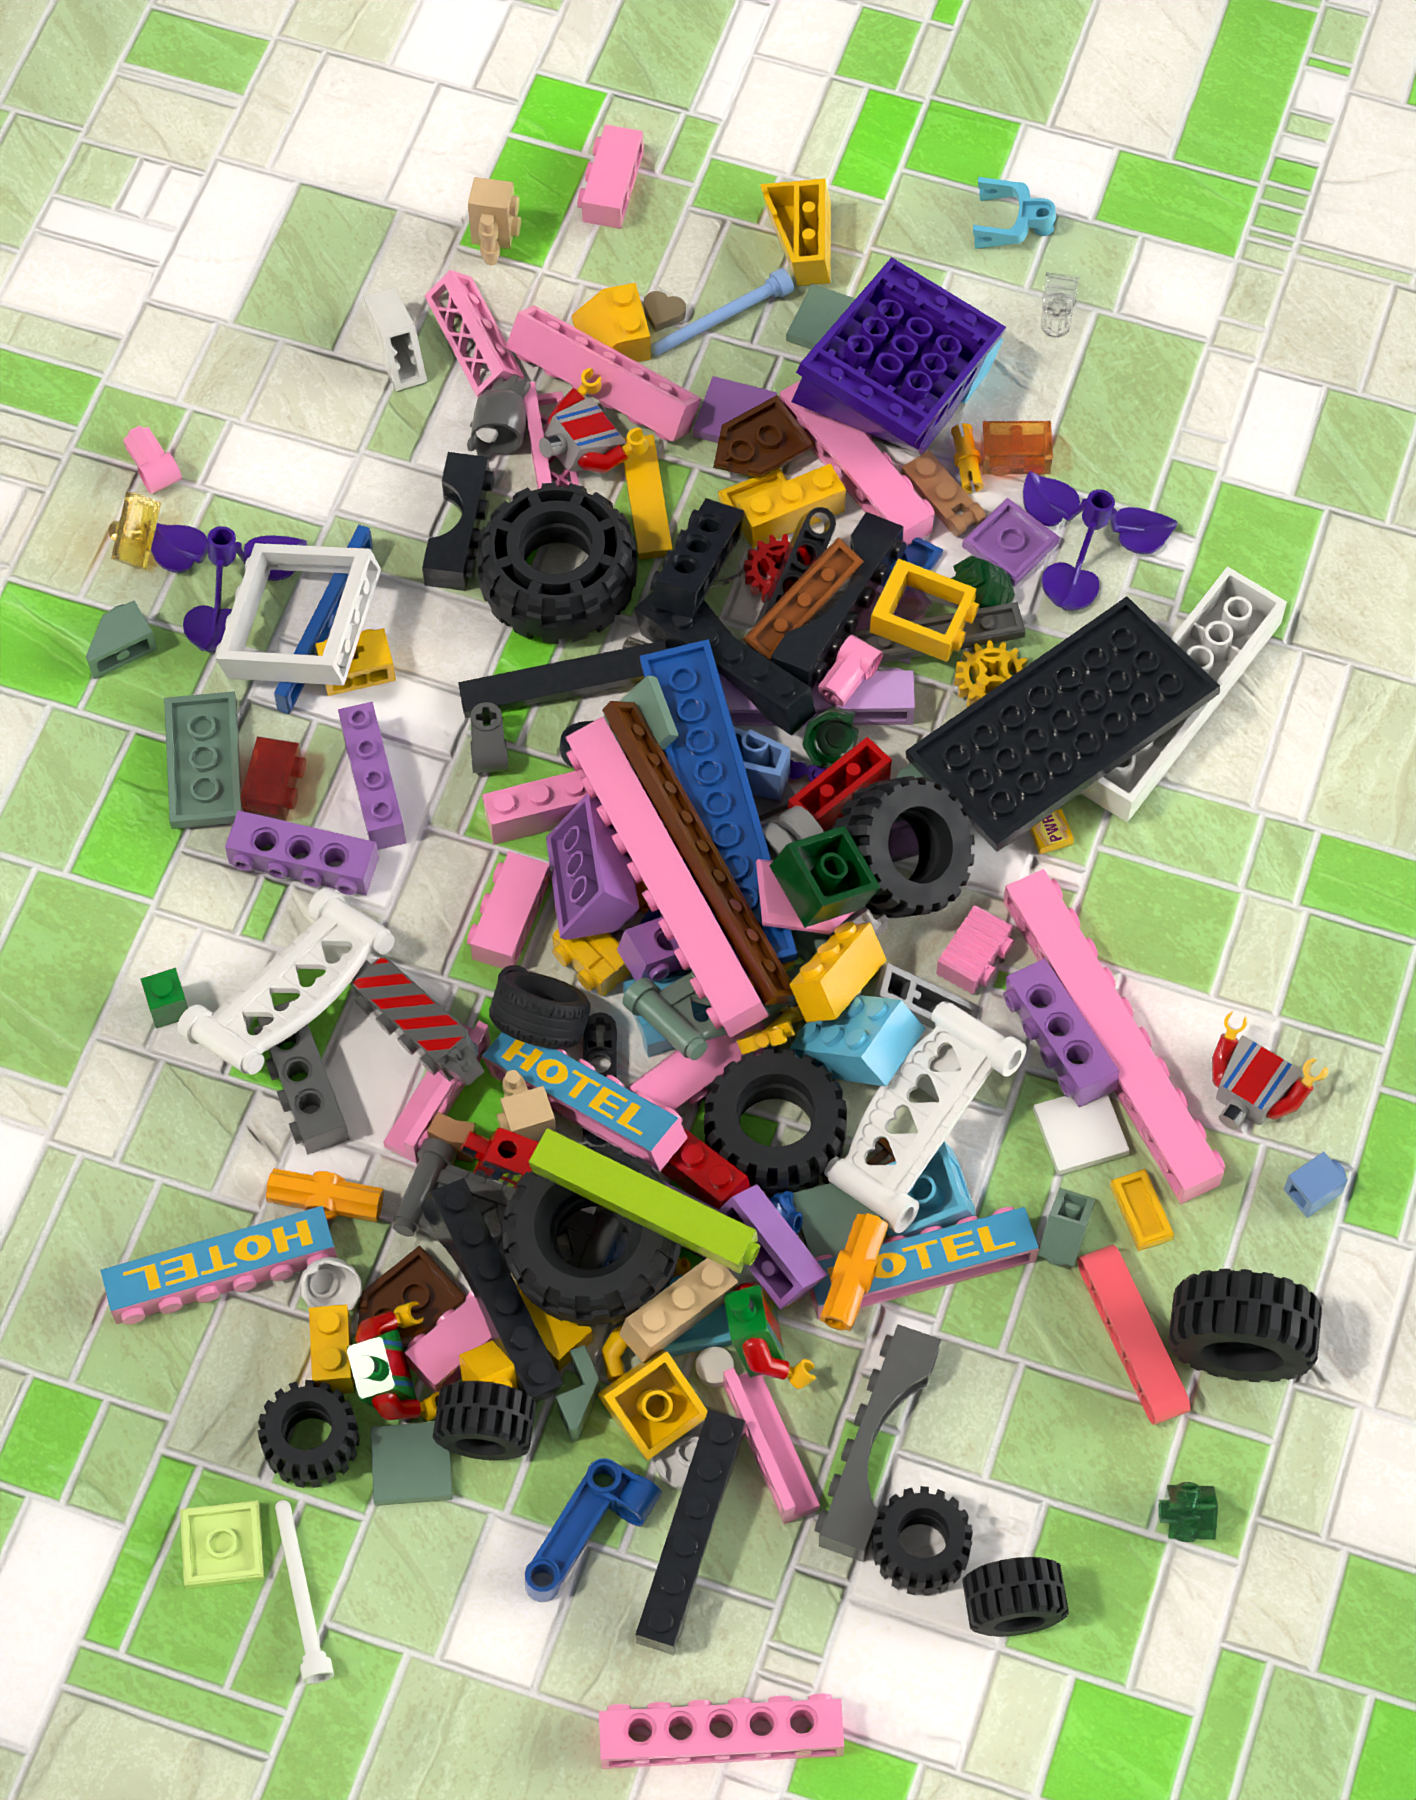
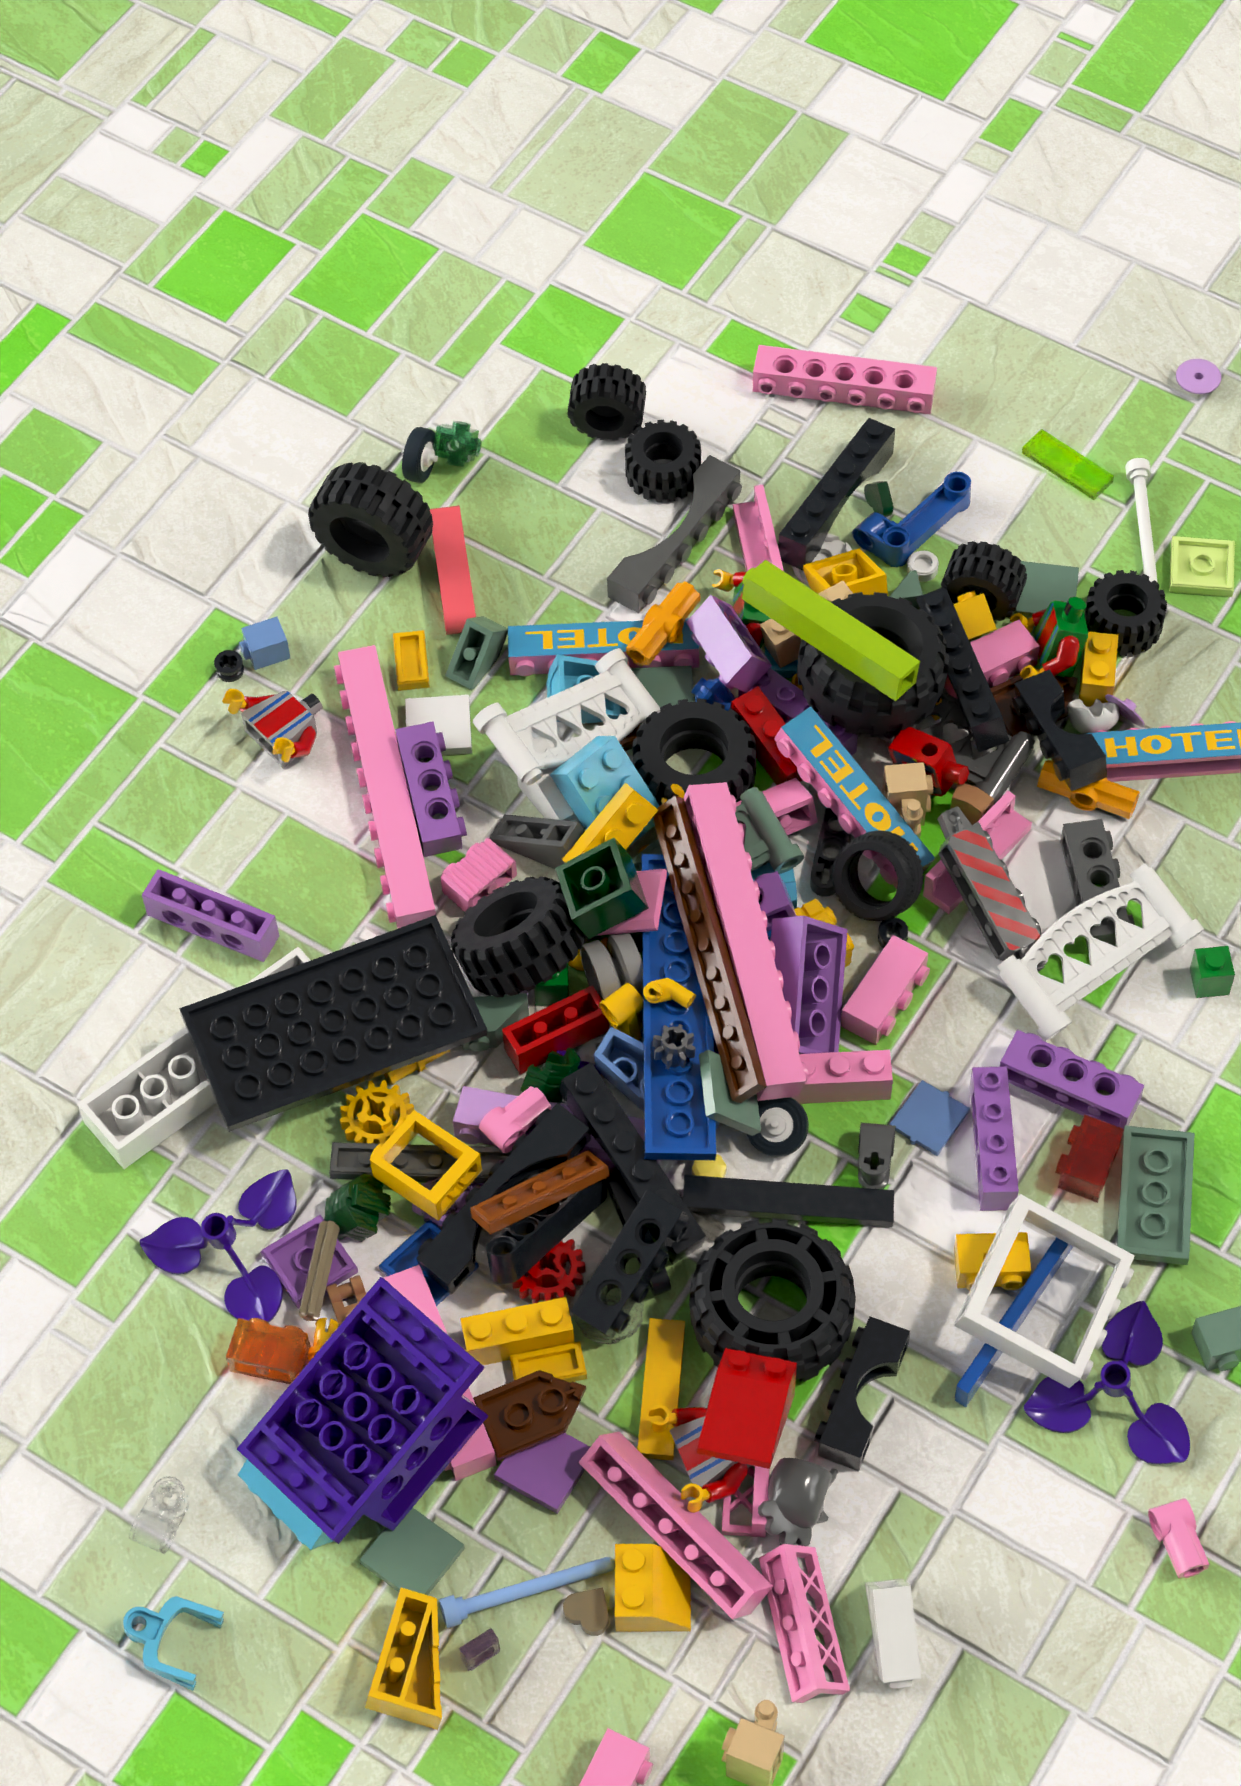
camera: 165 degrees left, 5 degrees down
clear yellow tile [108,492,161,569] -> none
none -> medium lavender brick [142,869,279,962]
none -> black bush [214,650,244,682]
none -> dark tan axle [298,1221,340,1321]
none -> black wheel [402,427,438,483]
none -> tile [459,1628,500,1671]
none -> yellow piece [599,982,644,1040]
none -> yellow arm [643,978,696,1009]
none -> flat silver gear [653,1024,696,1069]
none -> red slope [697,1348,797,1469]
none -> dark green tile [864,481,893,517]
none -> medium blue piece [890,1080,970,1156]
none -> white tile [907,551,939,582]
none -> black arch [1012,669,1107,791]
none -> clear neon green tile [1022,429,1114,500]
none -> lavender piece [1105,694,1145,727]

